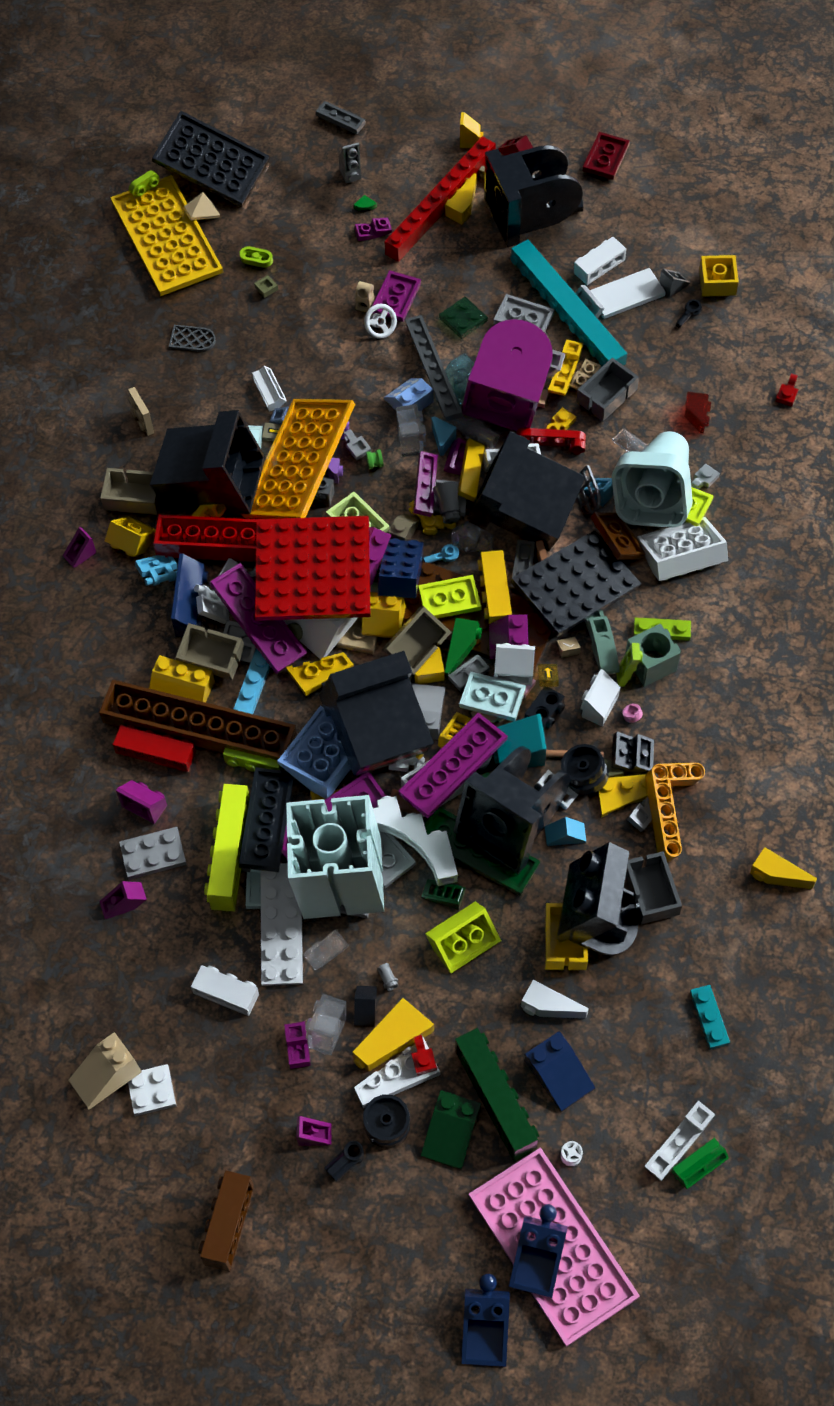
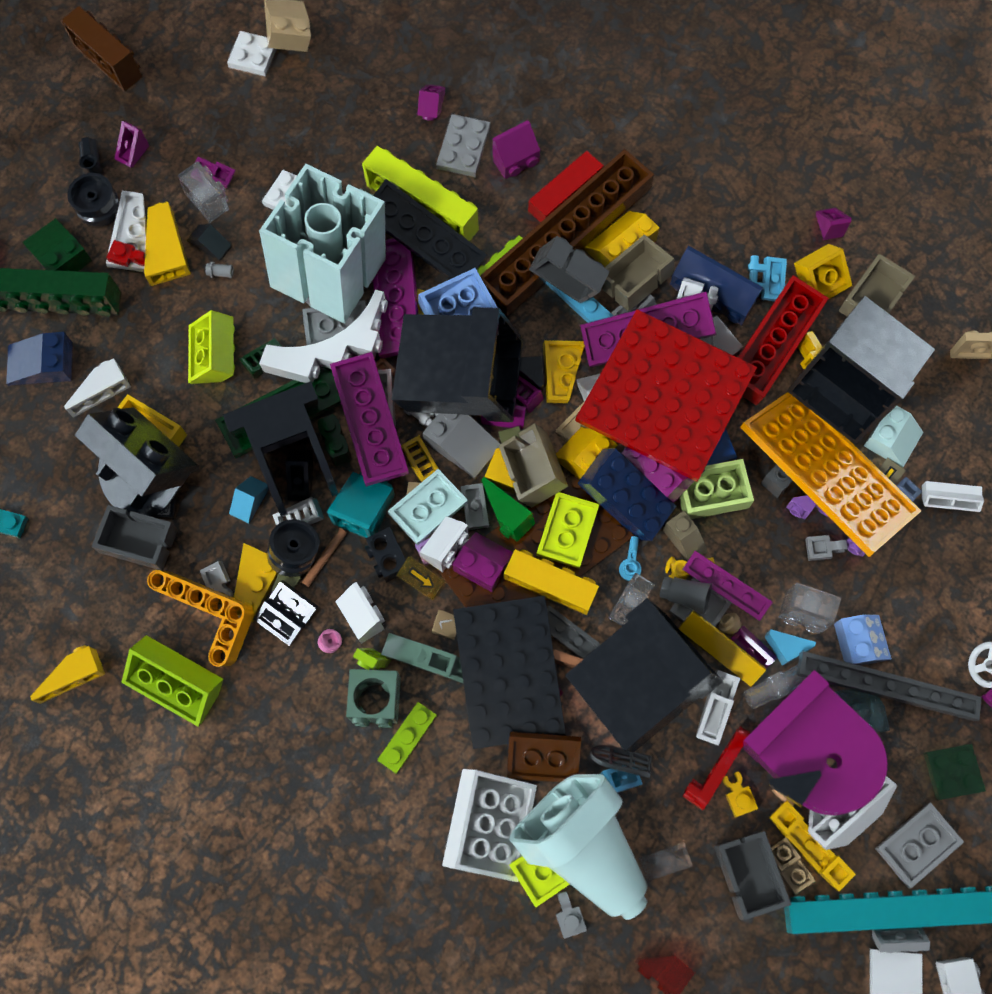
camera: 120 degrees right, 10 degrees up
white brick [191,965,259,1016] -> none
bright green wheel [366,449,384,469] -> none
none -> lime slope [121,635,223,727]
none -> dark grey piece [529,236,610,304]
none -> tan plate [719,613,741,635]
none -> black slope [768,770,822,807]

